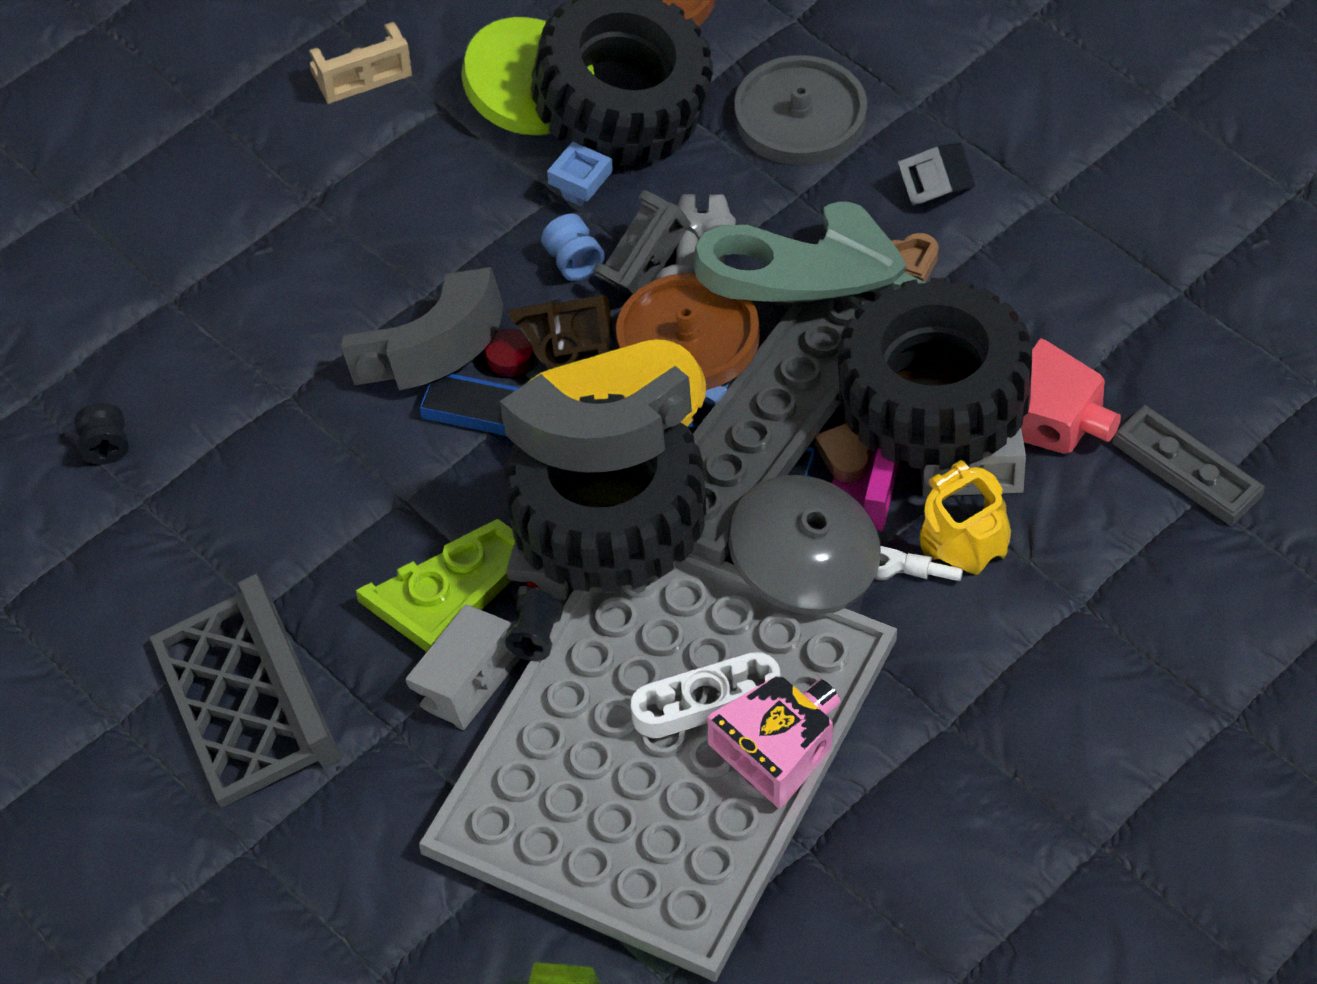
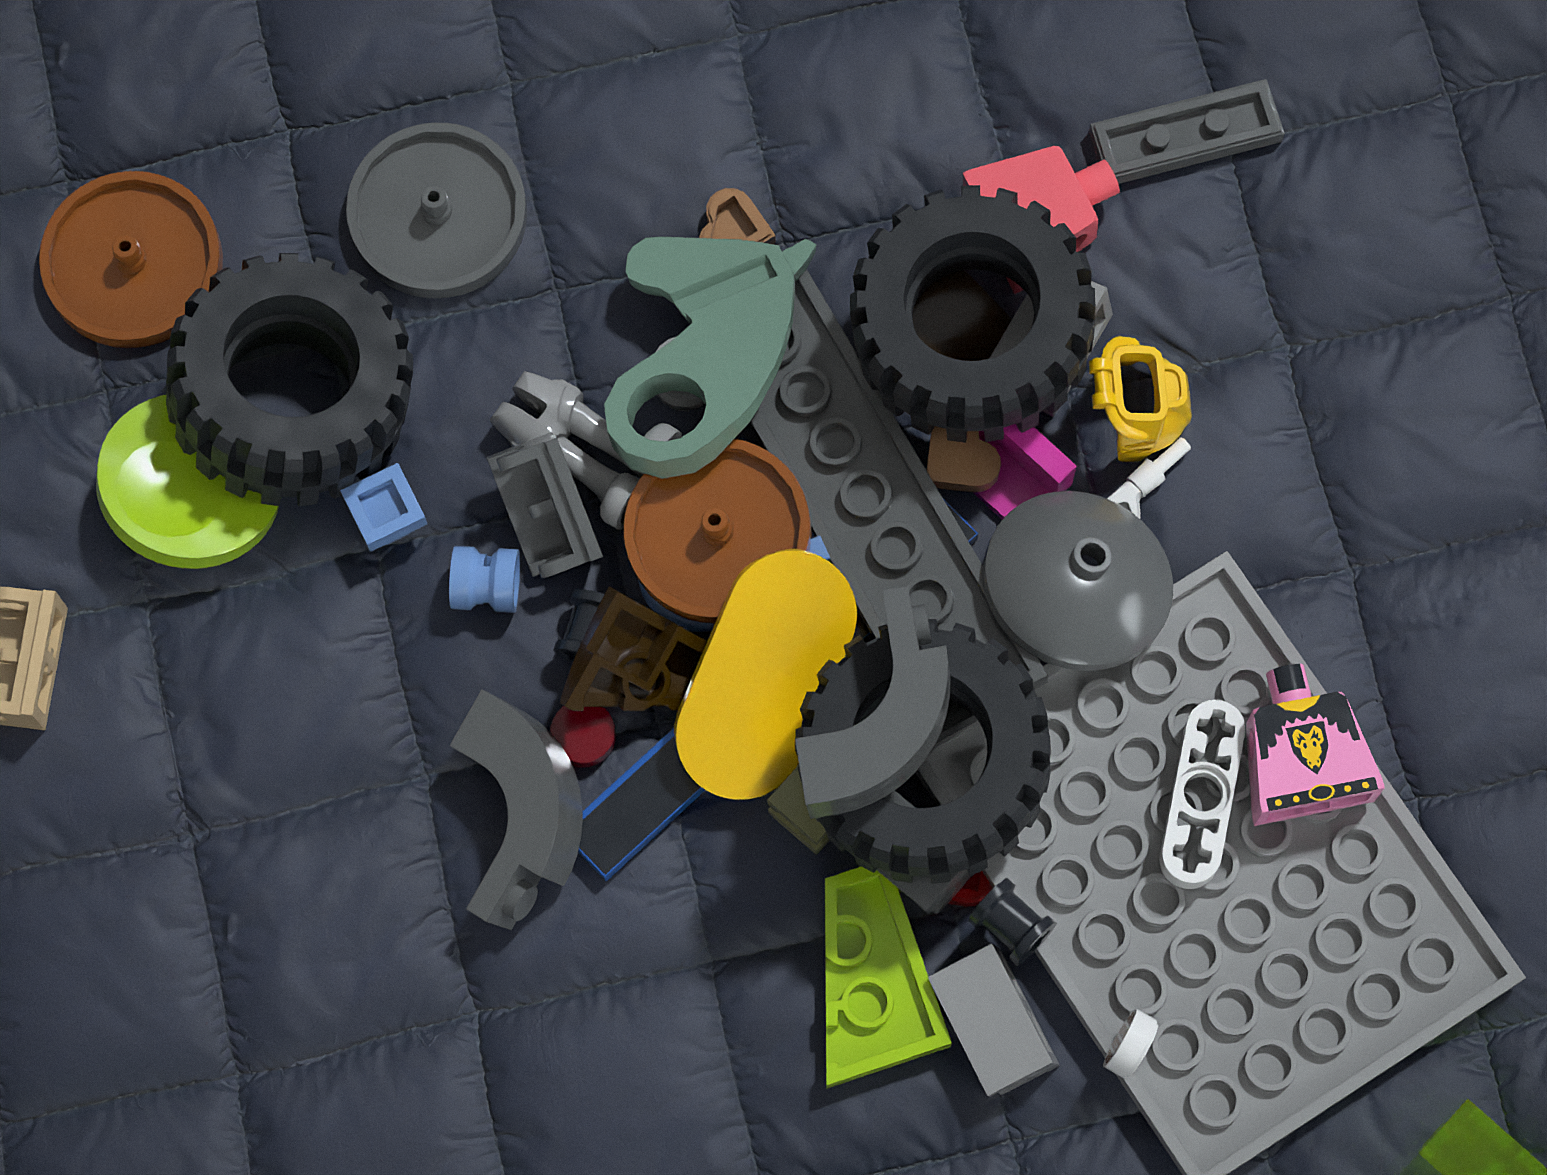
camera: 60 degrees left, 20 degrees up
panel [898,142,975,206] -> none
none -> white tile [1103,1008,1158,1078]

